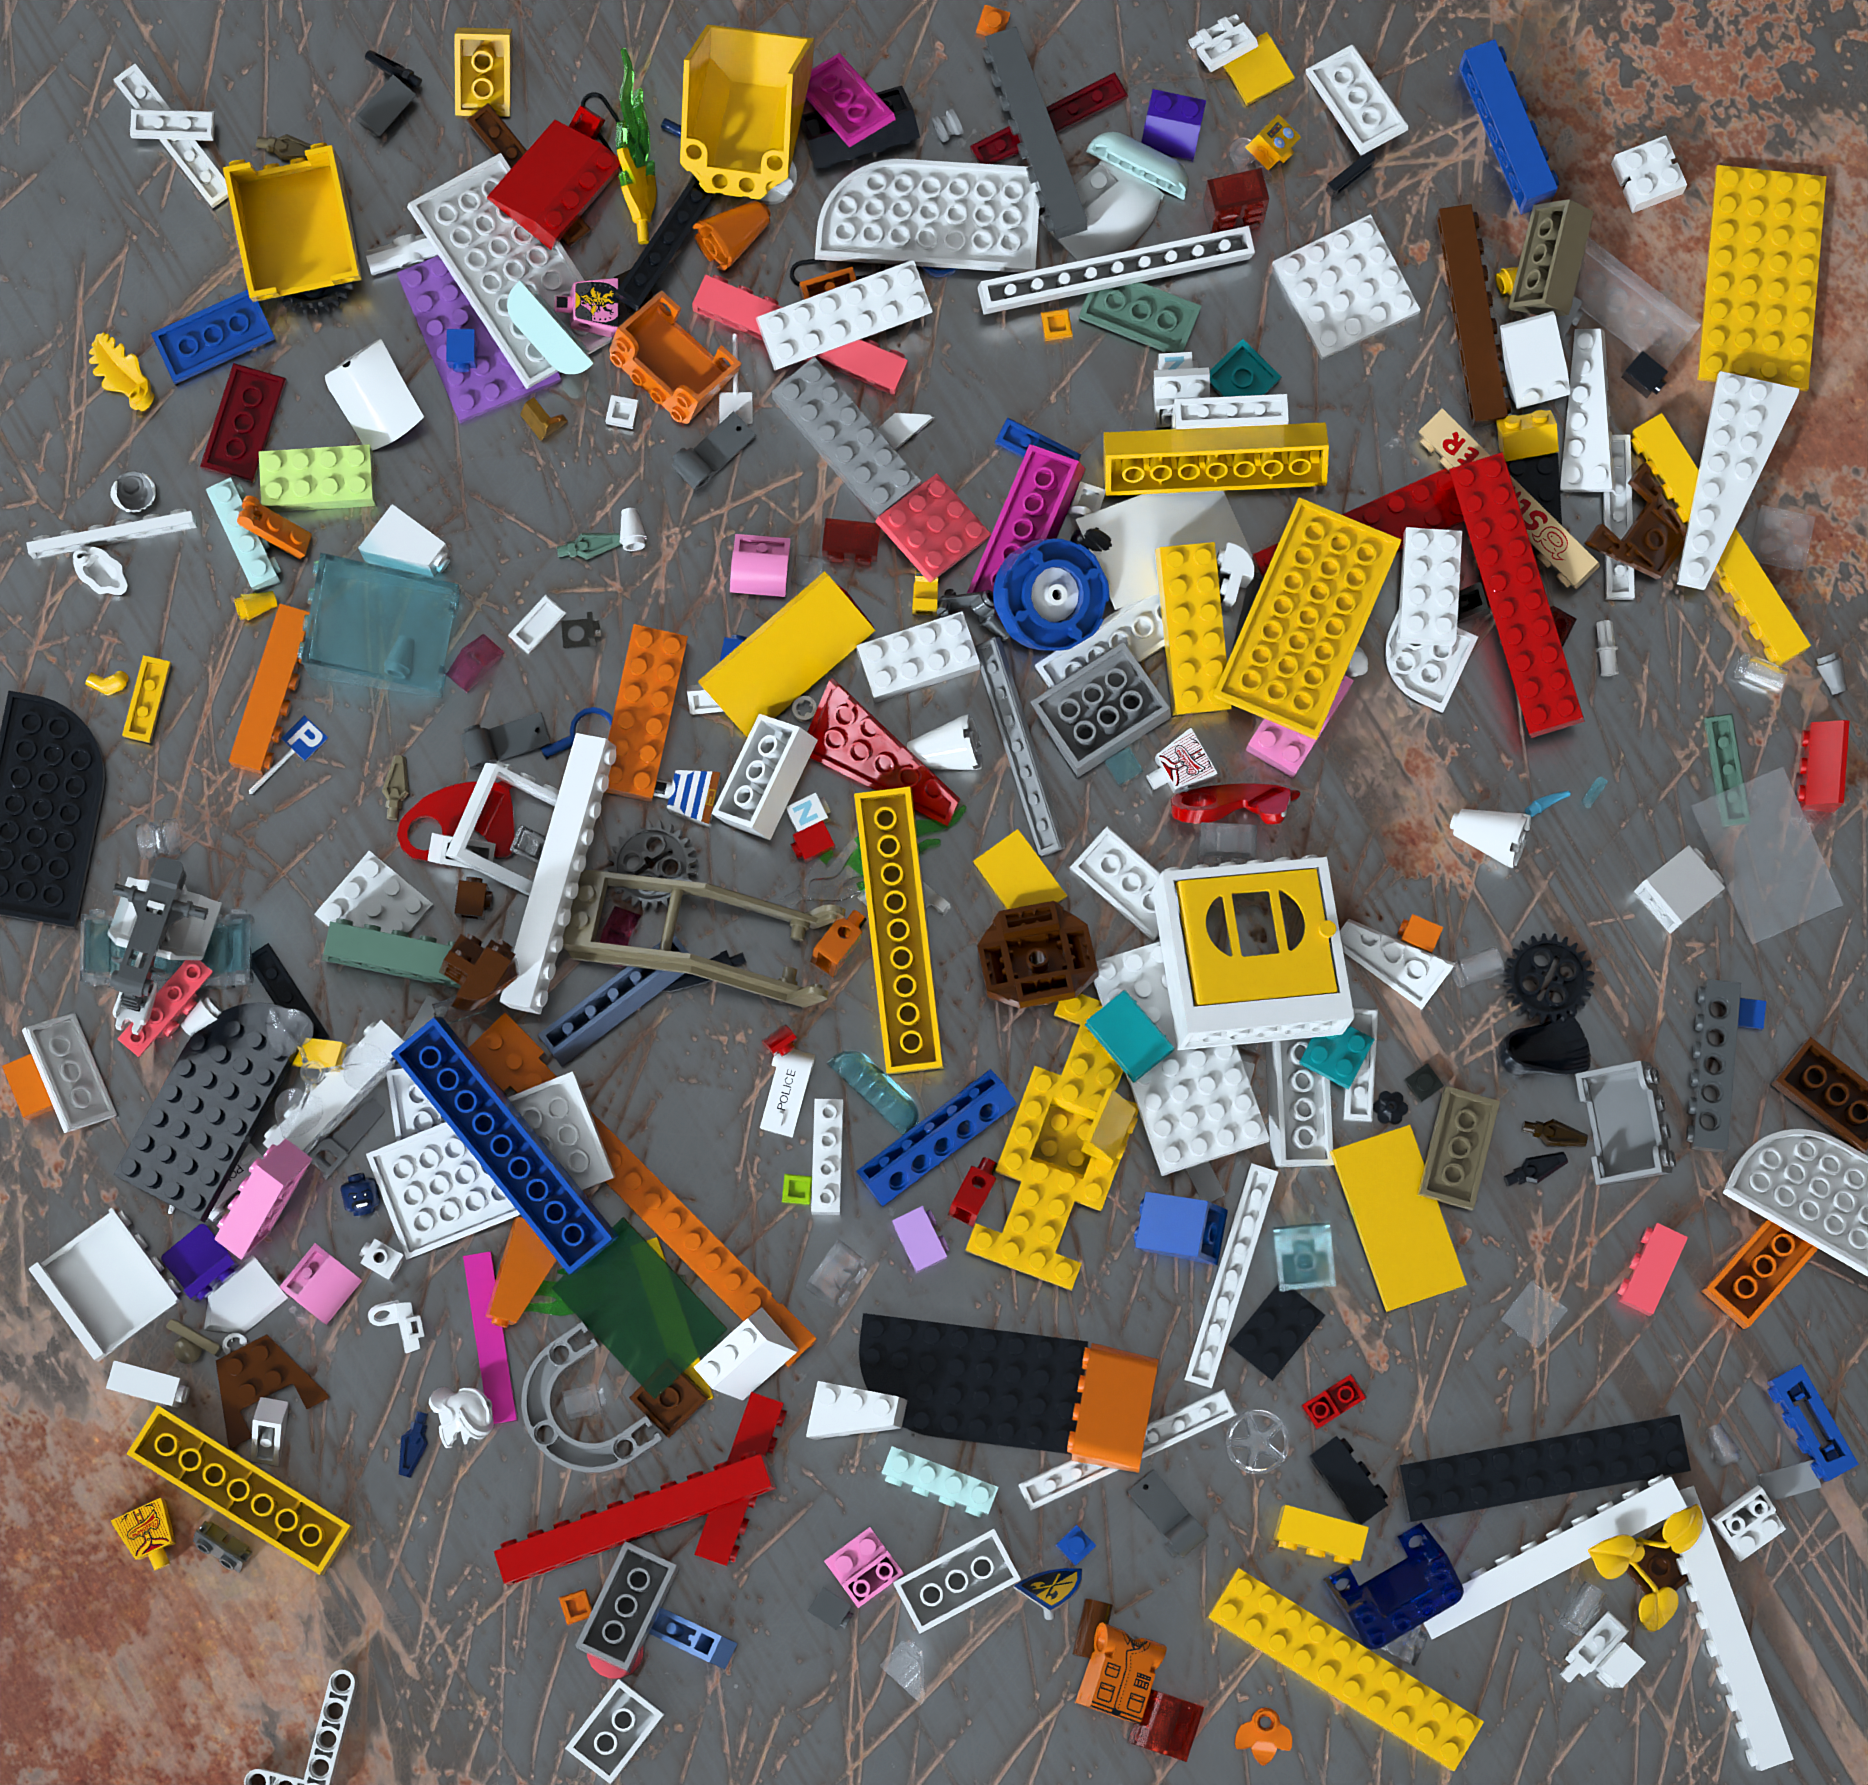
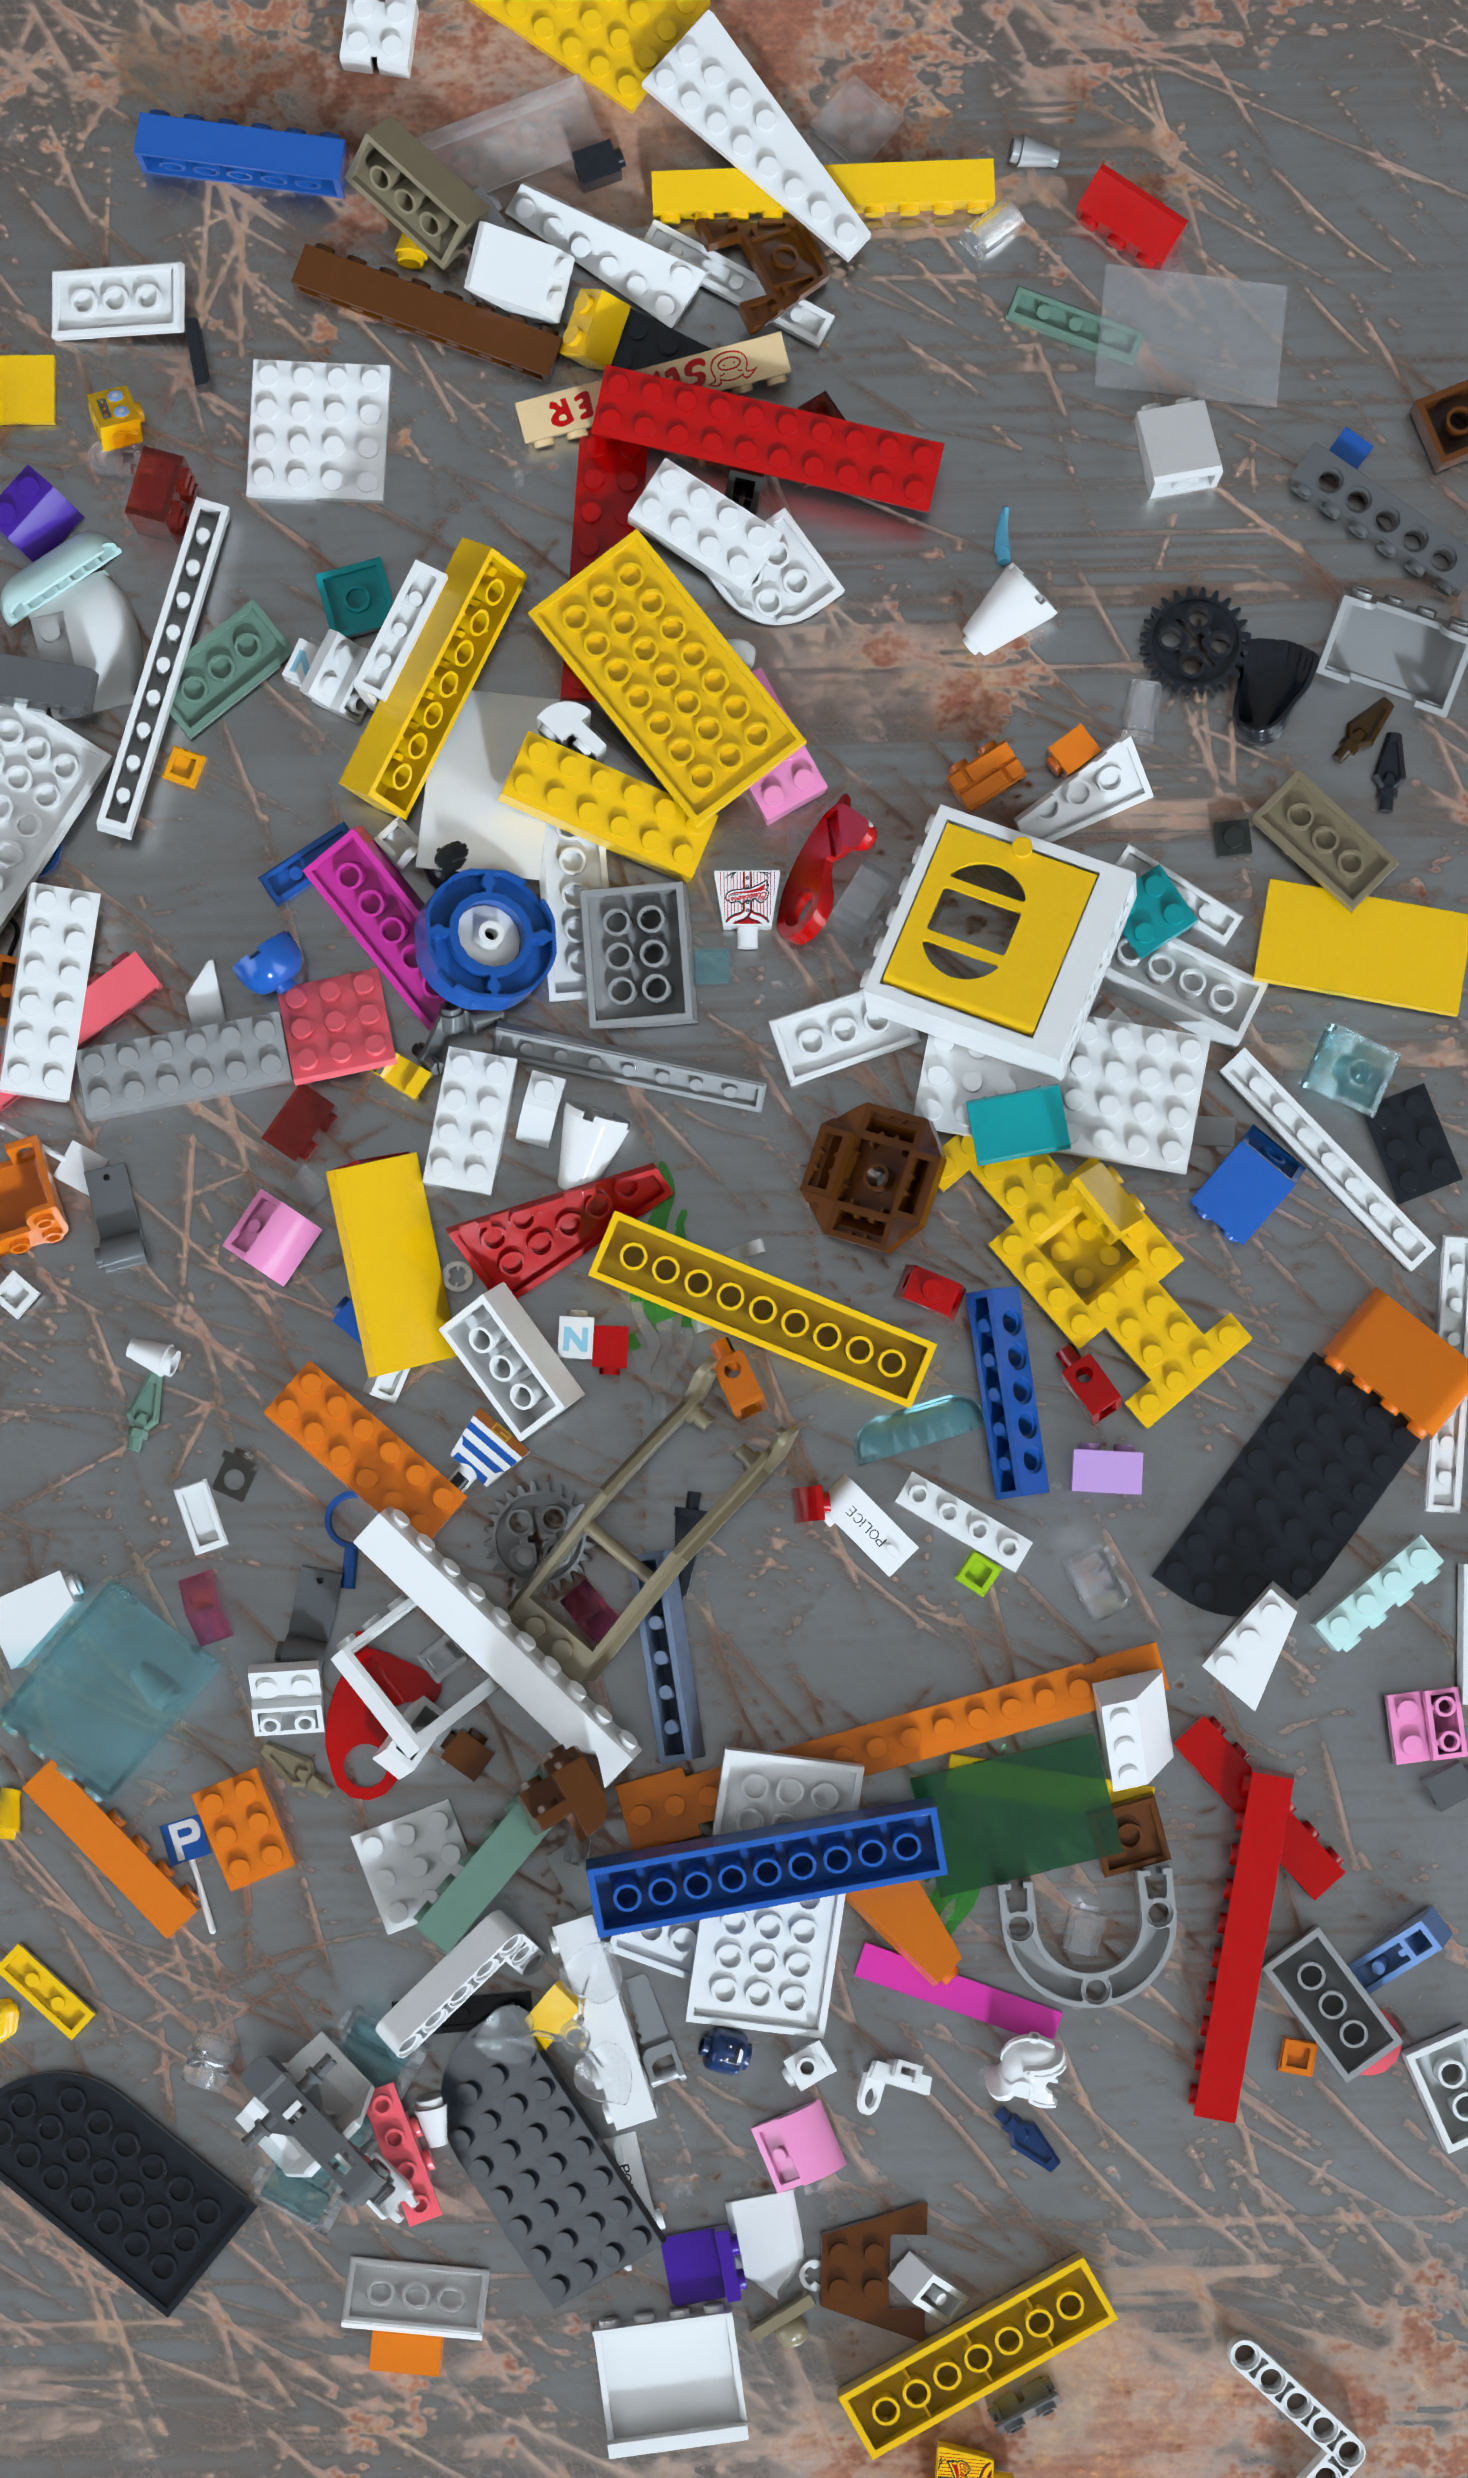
camera: 60 degrees left, 5 degrees up
white brick [106,1361,190,1409] -> none
bright pink brick [215,1138,312,1260] -> none
yellow tile [973,829,1067,909] -> none
black plant [1373,1091,1408,1125] -> none
clear light blue tile [1581,776,1608,808] -> none
white axle [1596,620,1619,676] -> none
none -> orange brick [191,1765,299,1892]
none -> blue cylinder [232,931,303,996]
none -> white brick [248,1660,325,1736]
none -> white beam [375,1910,547,2058]
none -> white slope [515,1070,567,1149]
none -> red torso [893,1264,967,1322]
none -> orange brick [946,740,1027,814]

